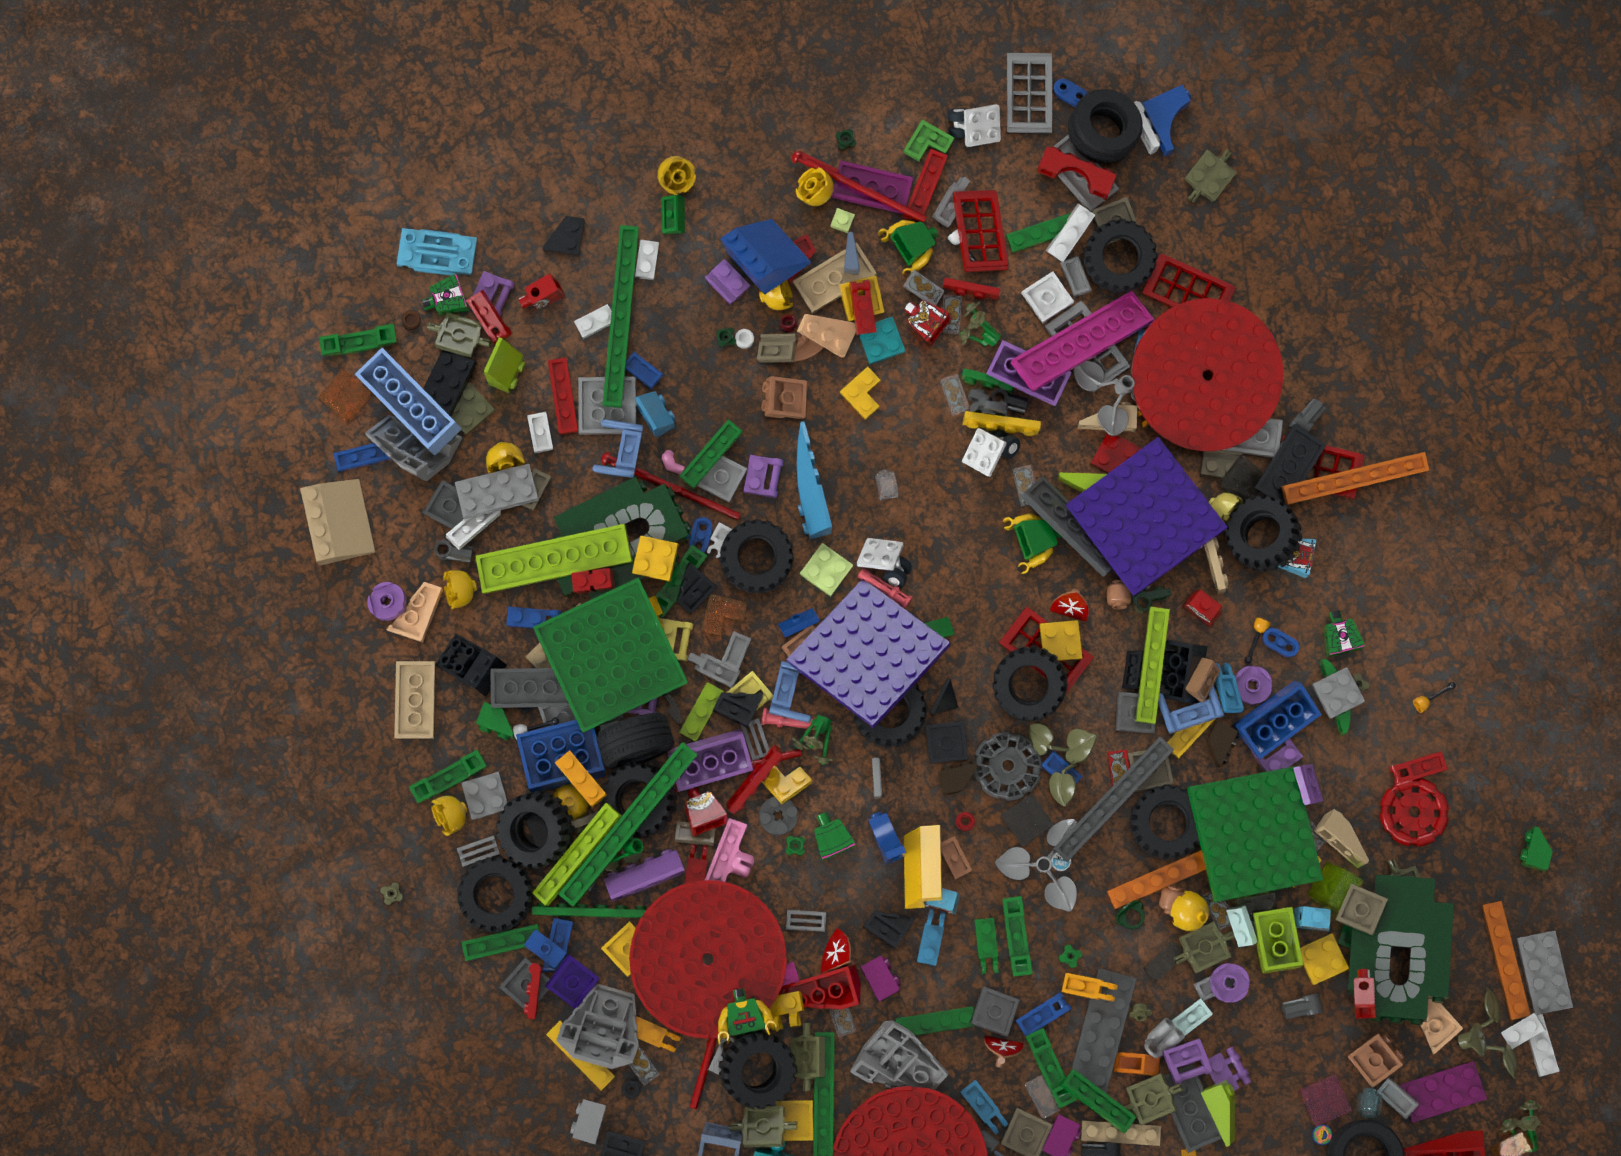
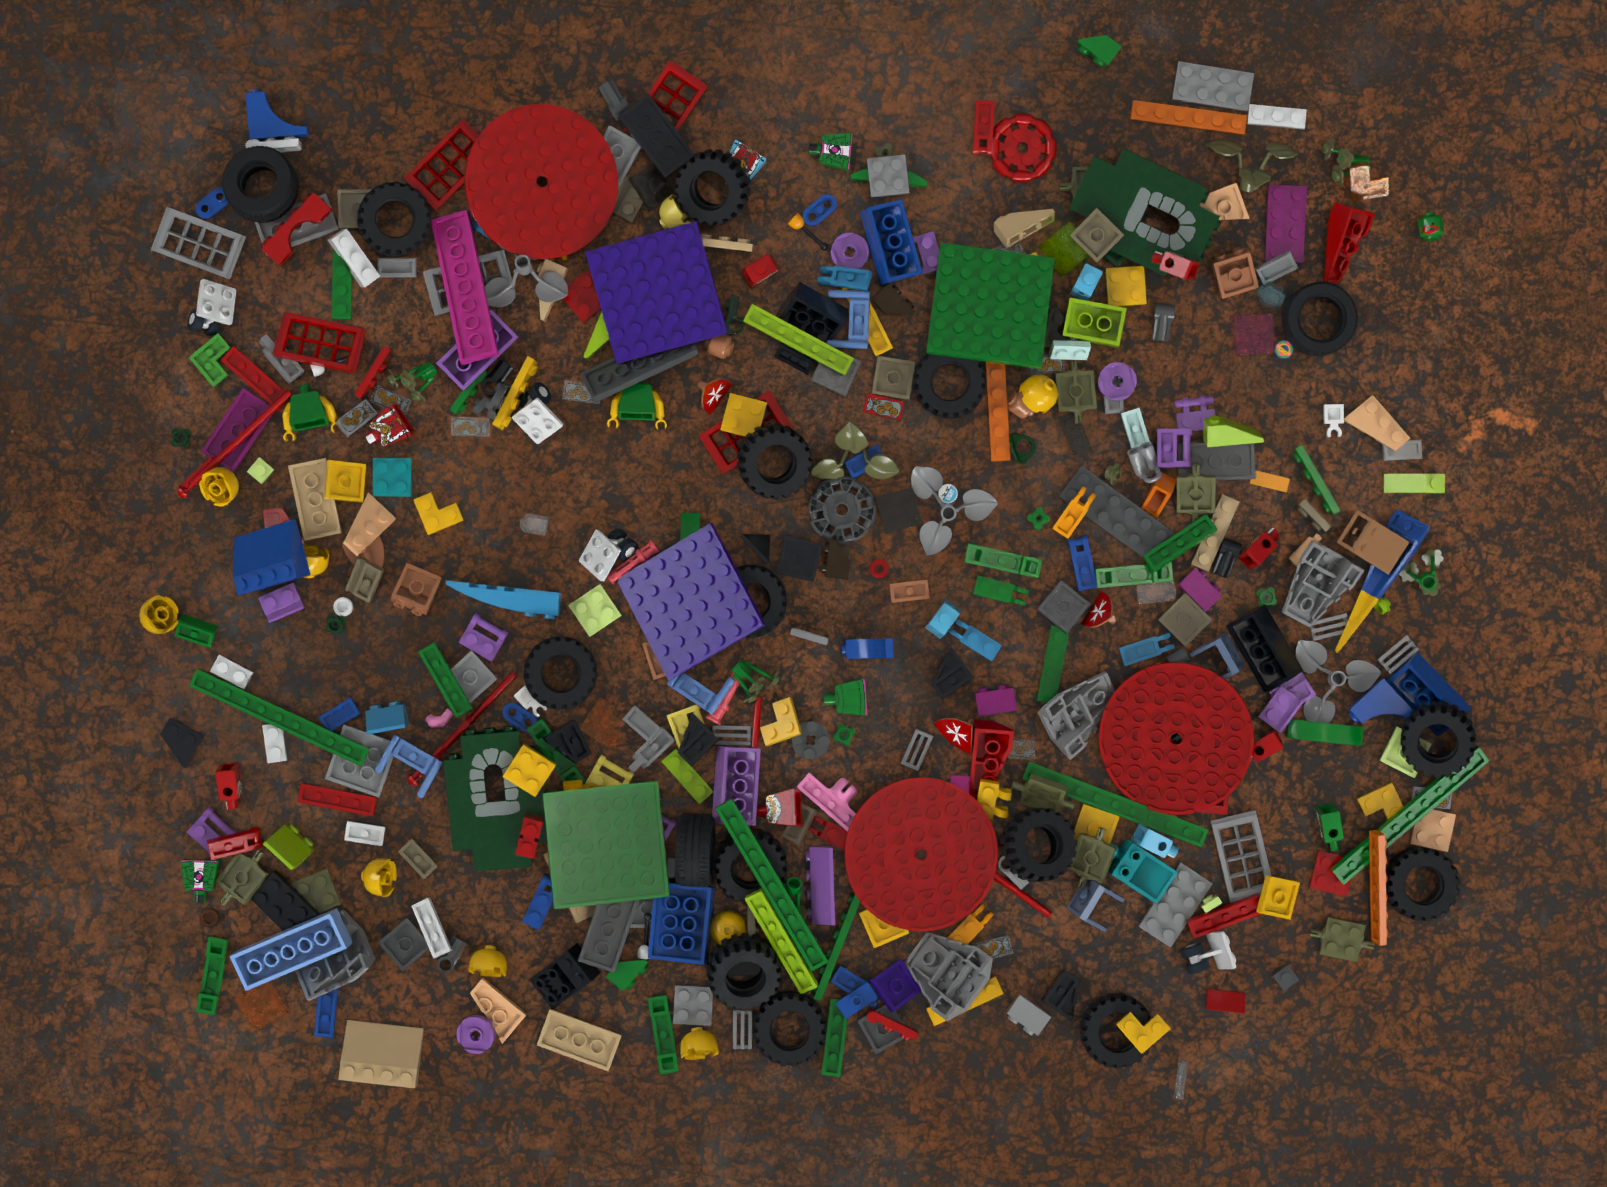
camera: 70 degrees left, 10 degrees up
olive plate [381,883,403,905] -> none
medium azure piece [397,228,477,276] -> none
light grey plate [455,464,539,519] -> none
lime plate [476,524,633,594] -> none
light orange plate [555,750,607,808] -> none
black plate [621,1079,641,1099] -> none
torso [718,988,779,1044] -> none
red plate [726,744,782,814] -> none
blue plate [778,608,820,637] -> none
dark red plate [780,314,798,332] -> none
sand blue slope [844,232,860,275] -> none
red plate [849,280,877,335] -> none
yellow slope [904,825,943,909] -> none
white plate [1021,271,1074,324] -> none
dark grey plate [1053,737,1174,862] -> none
olive plate [1184,149,1237,203] -> none
medium nougat slope [1186,658,1220,702] -> none
orange plate [1281,452,1429,505] -> none
medium lavender plate [1293,764,1323,805] -> none
hinge [1413,682,1456,713] -> none
white plate [1501,1012,1546,1049] -> none

